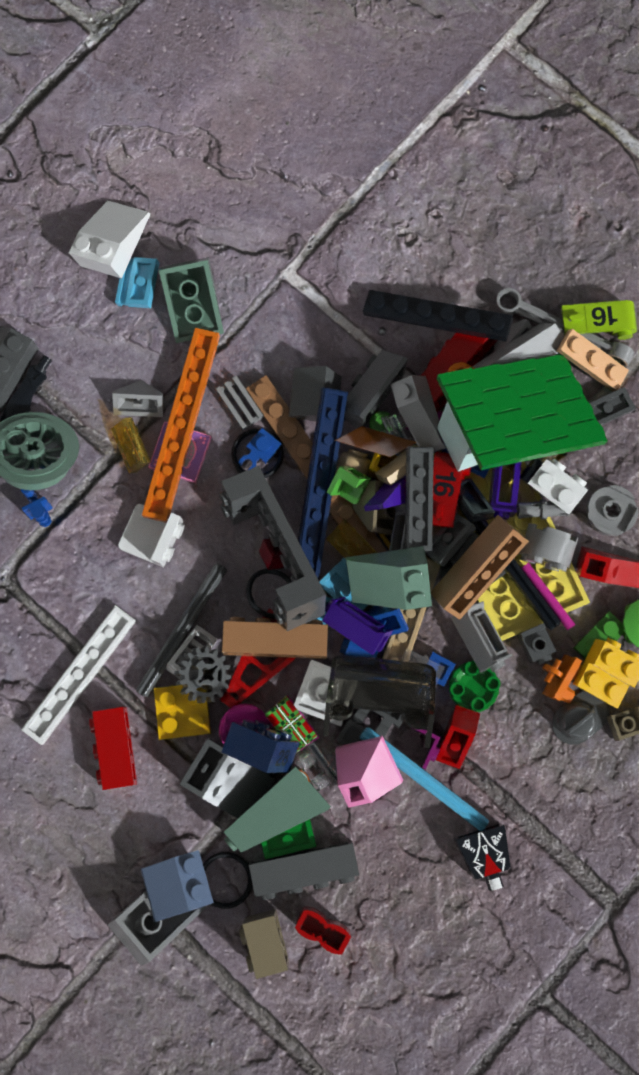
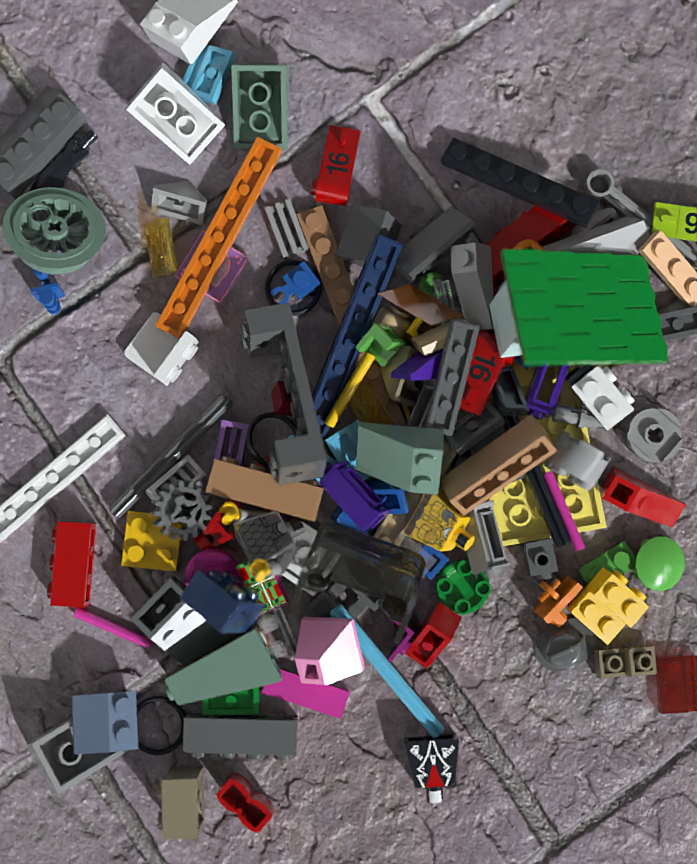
camera: 10 degrees right, 5 degrees up
none -> dark pink bar [73,608,153,649]
none -> white slope [126,63,225,165]
none -> medium lavender tile [214,420,249,466]
none -> torso [219,502,305,582]
none -> dark pink tile [262,668,350,719]
none -> red door [311,125,361,207]
none -> yellow bar [324,351,375,428]
none -> yellow torso [403,488,475,551]

